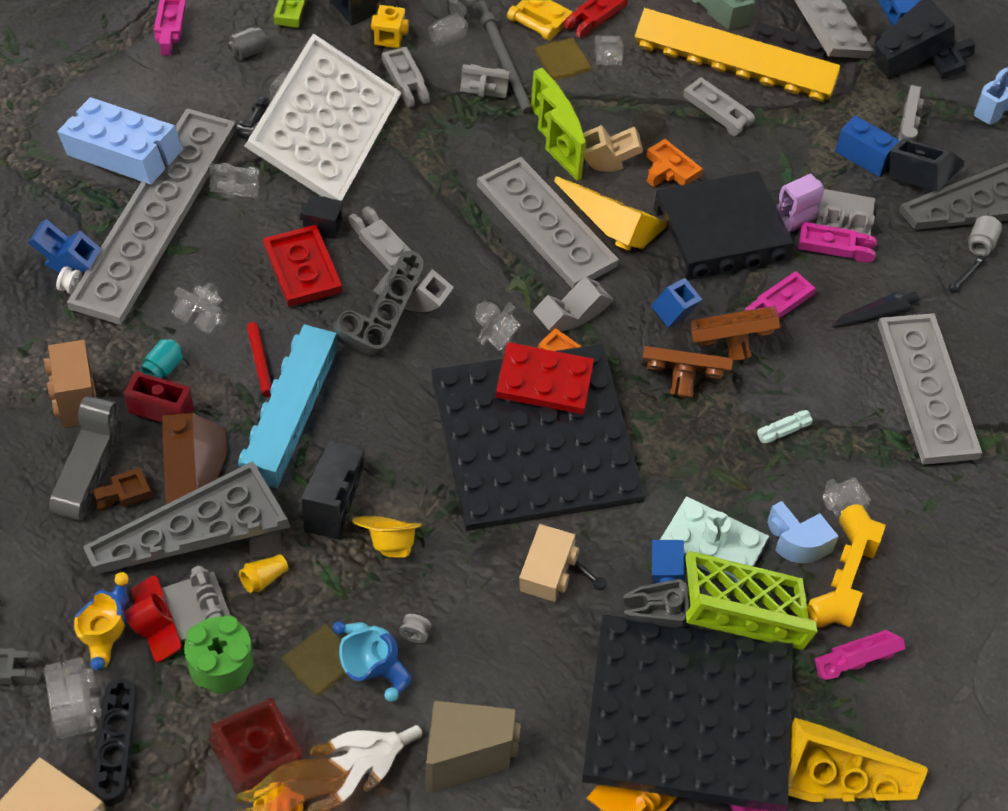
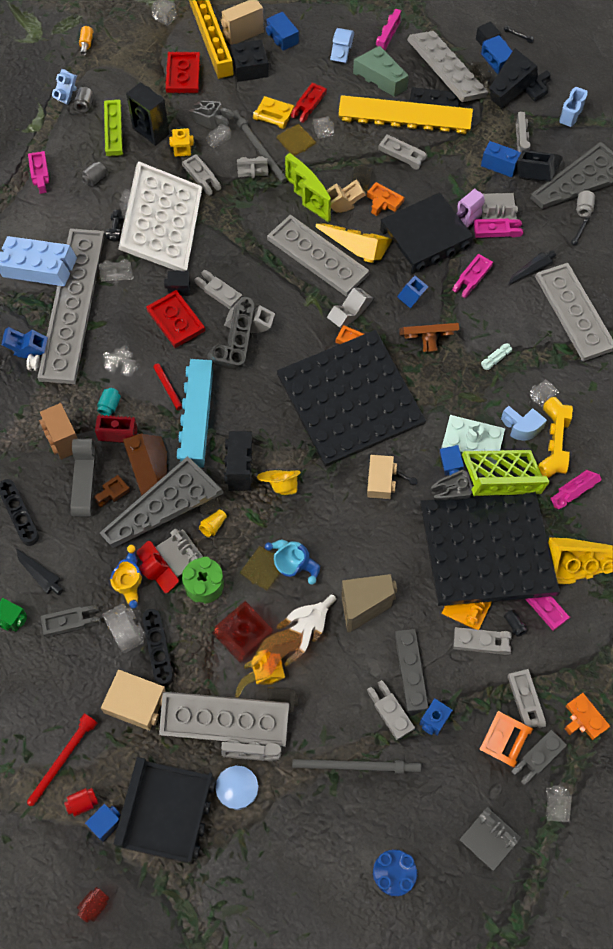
camera: 10 degrees left, 10 degrees up
light grey bush [399,614,431,643] -> none
clear hips [475,302,521,351] -> none
red plate [496,342,594,415] -> none
dark orange plate [691,306,780,360] -> none

